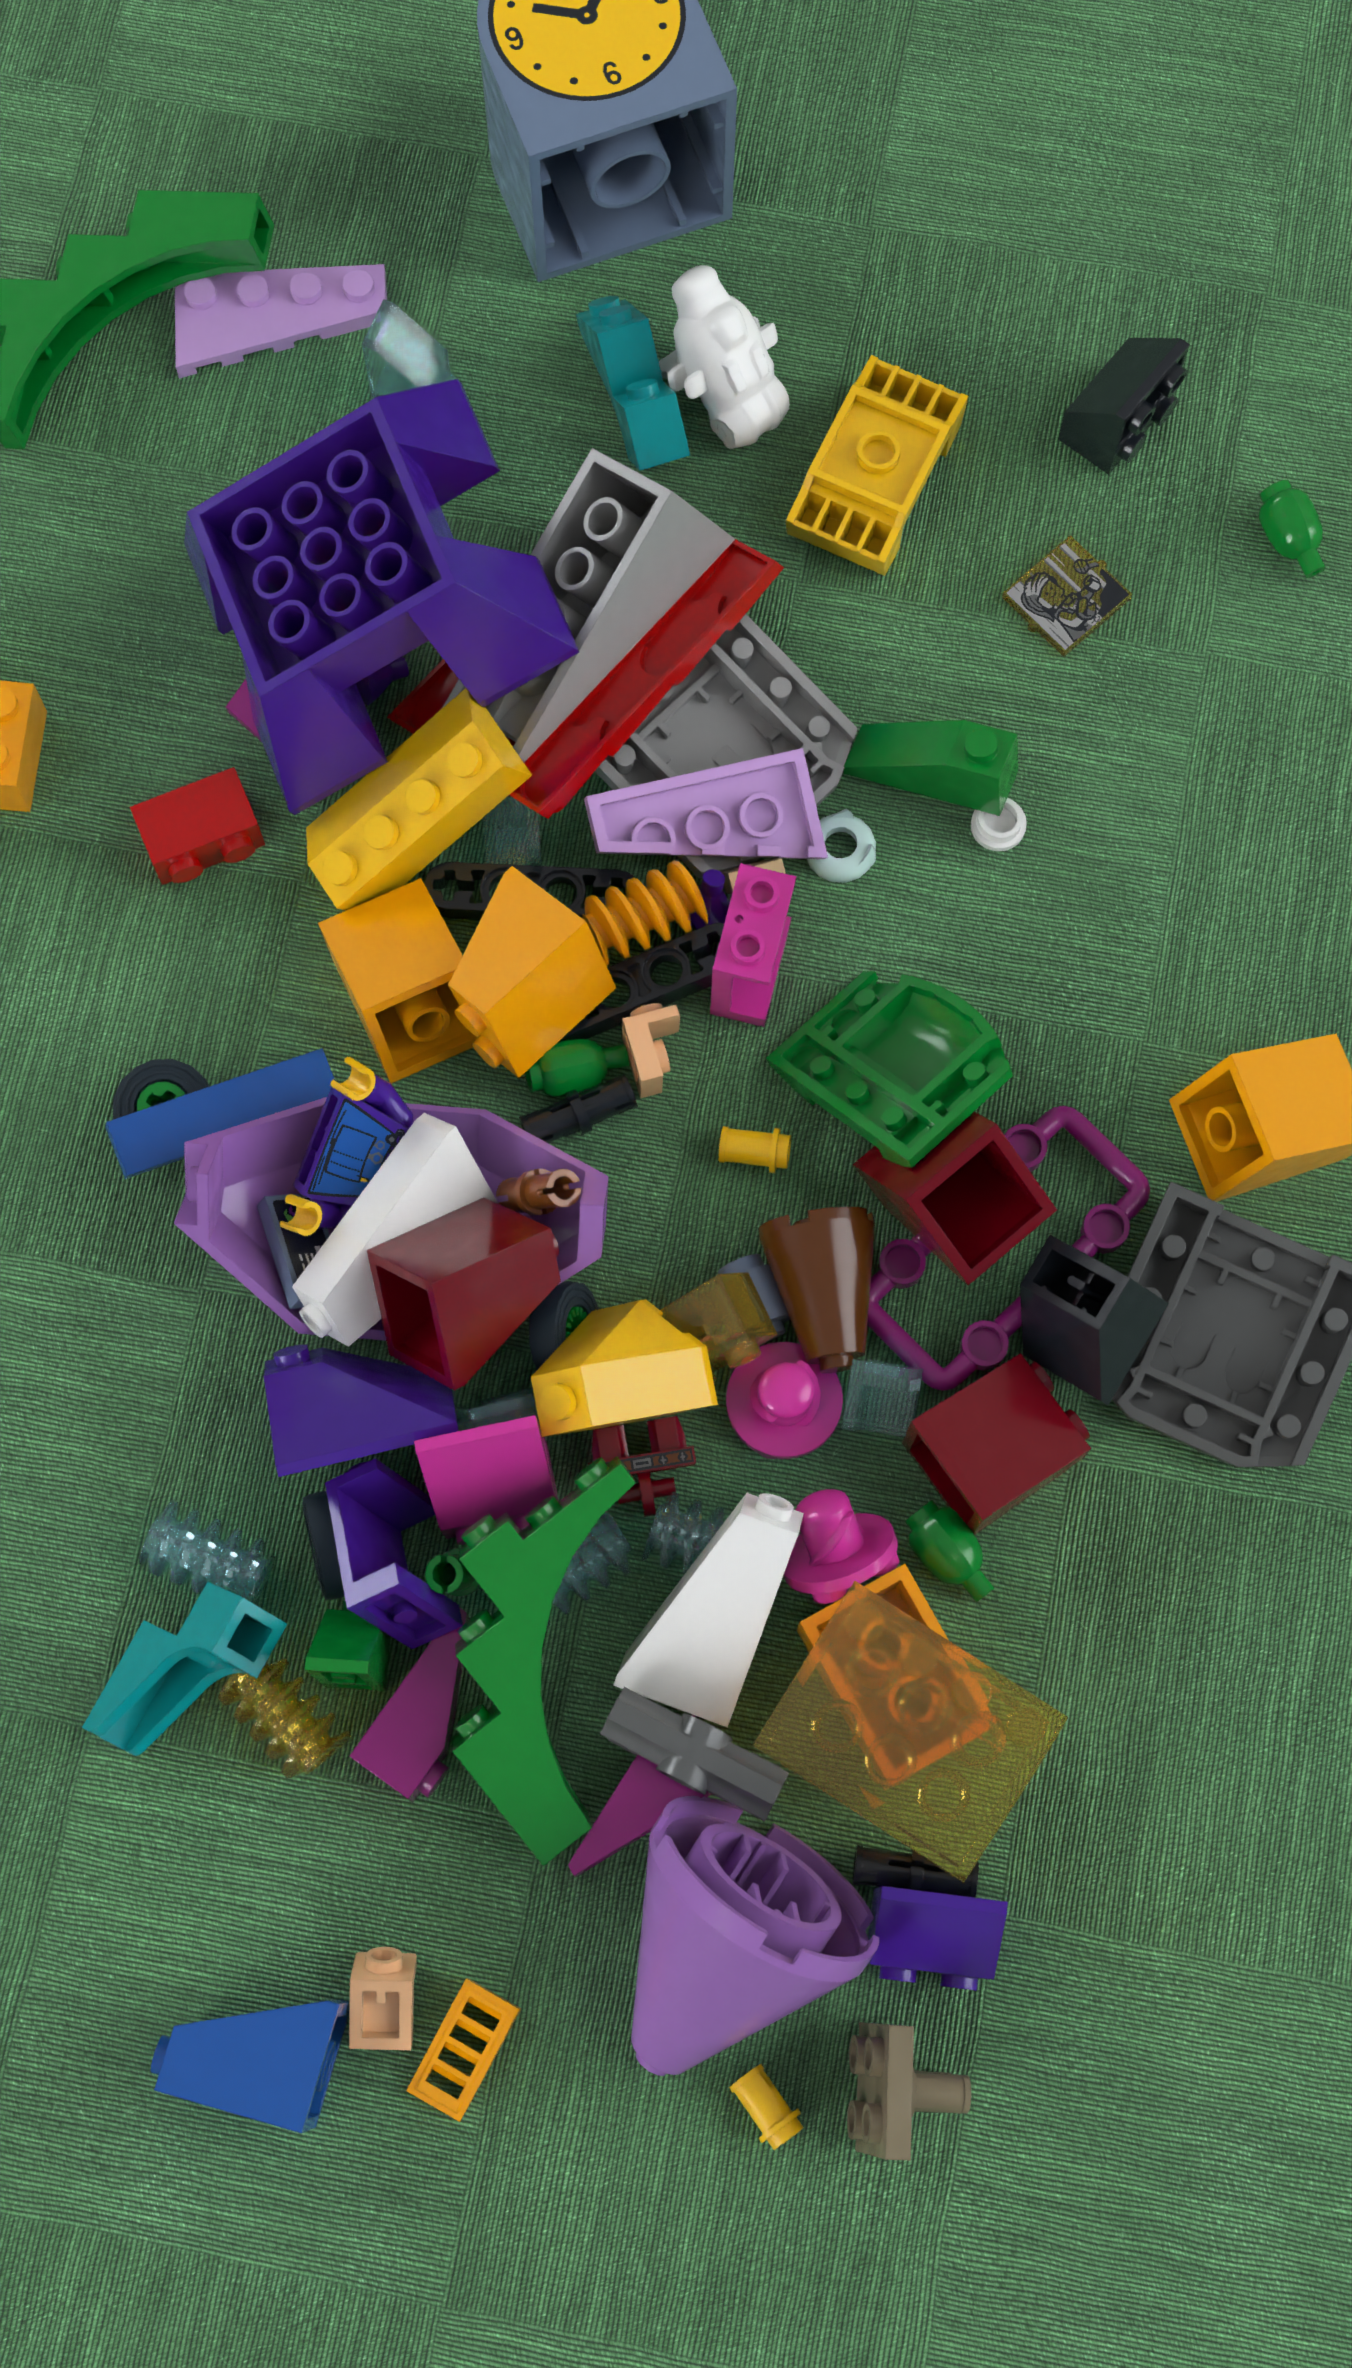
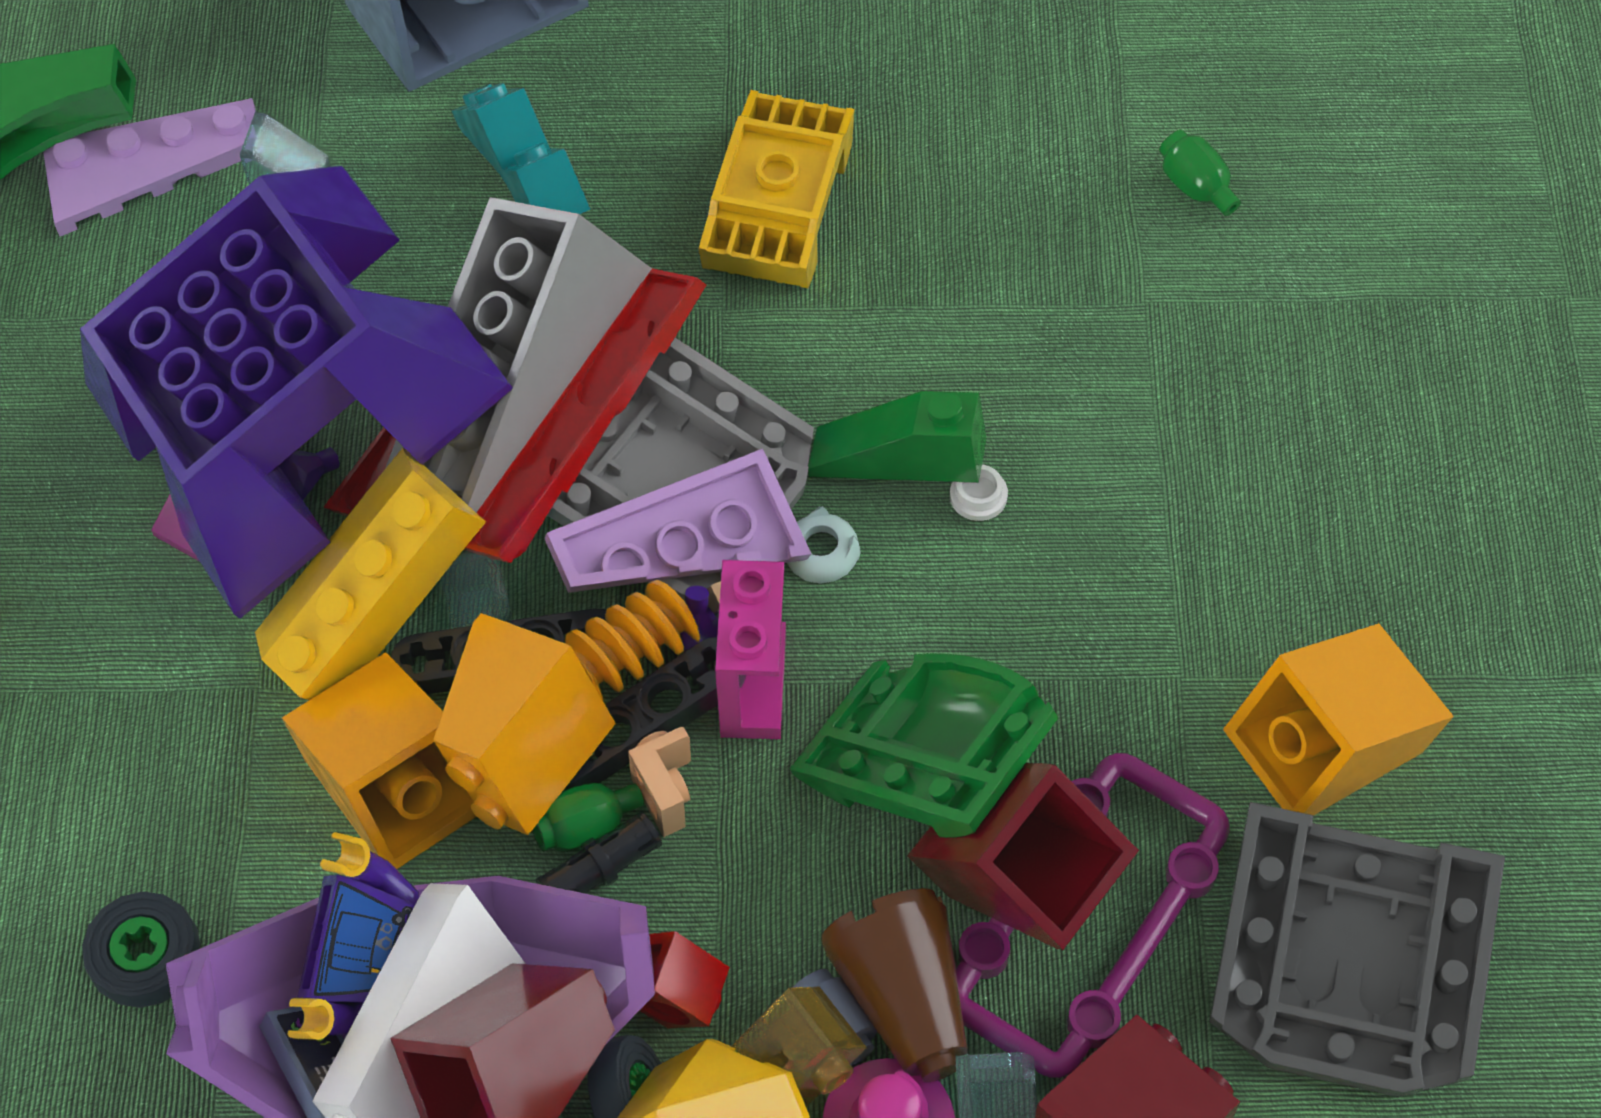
camera: 10 degrees left, 15 degrees down
blue tile [105,1048,335,1179] -> none
red brick [130,767,265,885] -> none
dark orange pin [496,1169,581,1216] -> none
white piece [659,265,790,449] -> none
yellow pin [719,1126,791,1173] -> none
piece [1002,535,1133,657] -> none
black slope [1020,1235,1169,1405] -> none
black slope [1058,338,1190,475] -> none
none -> red brick [639,931,730,1029]

